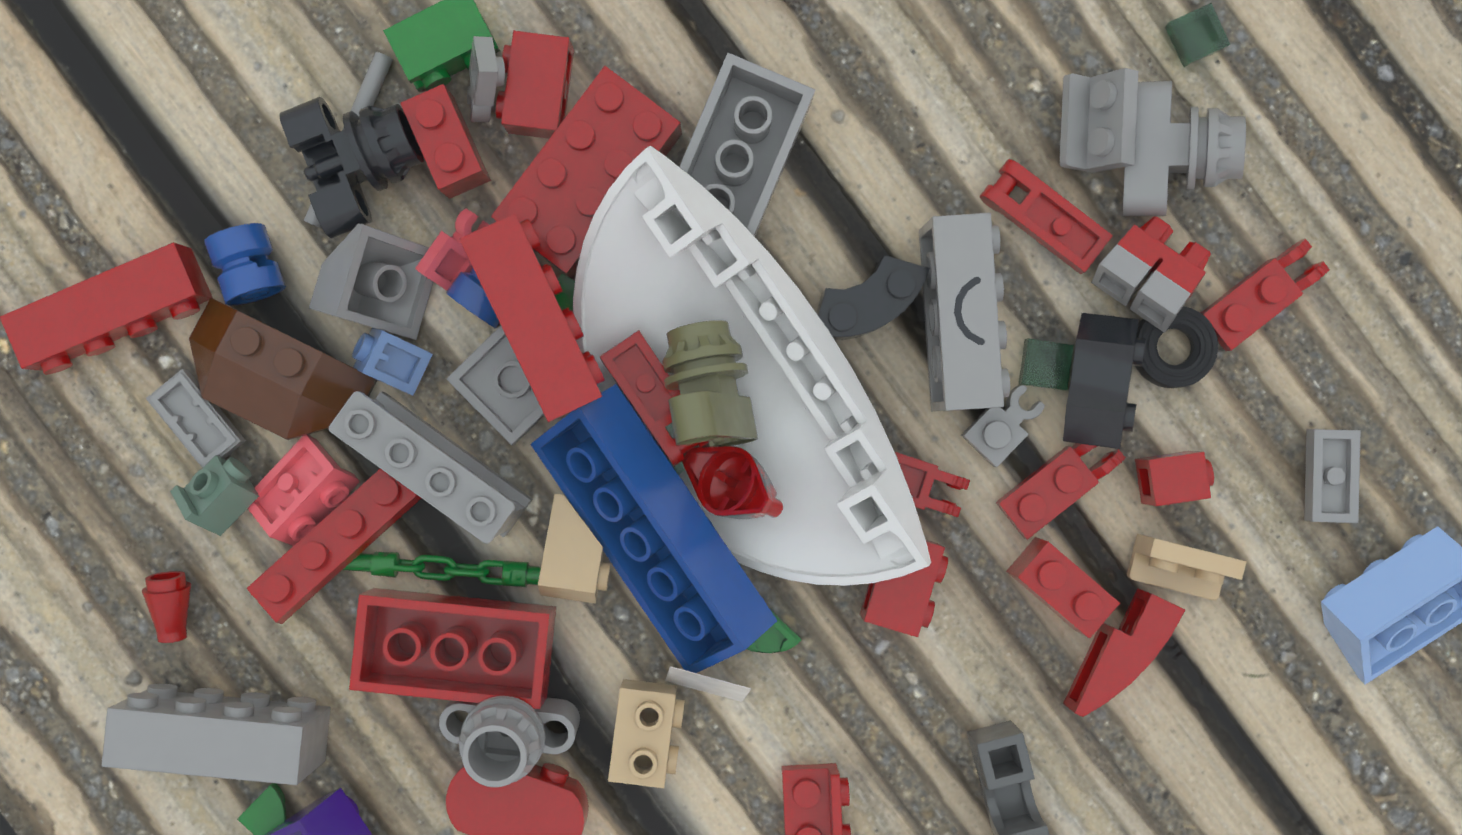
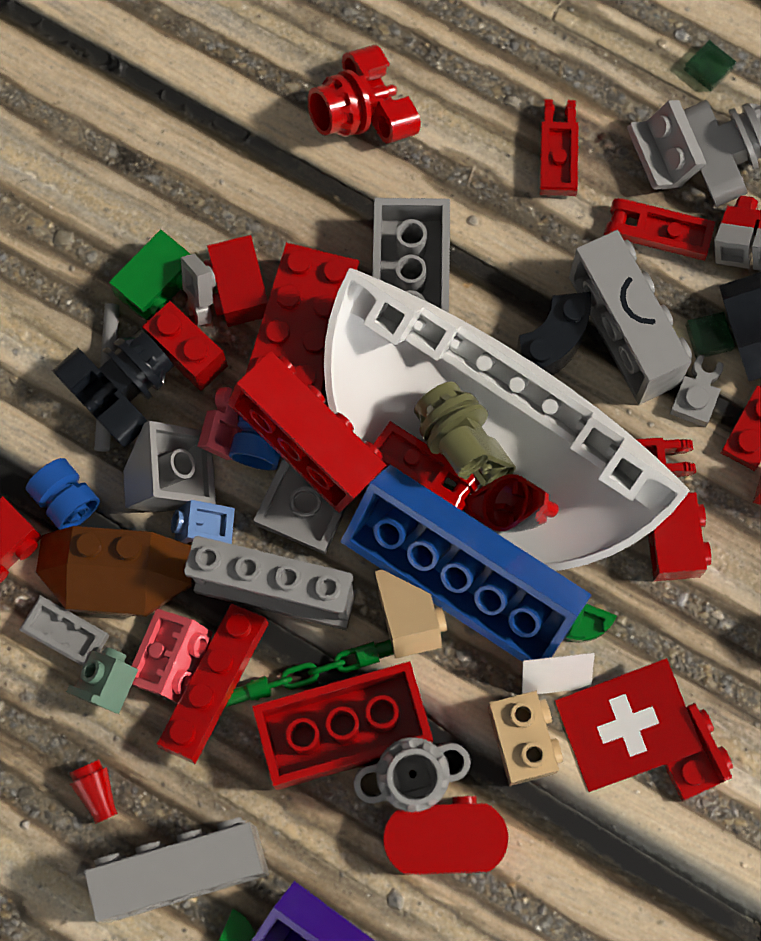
camera: 20 degrees left, 15 degrees down
none -> red hinge [539,99,579,196]
none -> red sticker [555,658,703,792]

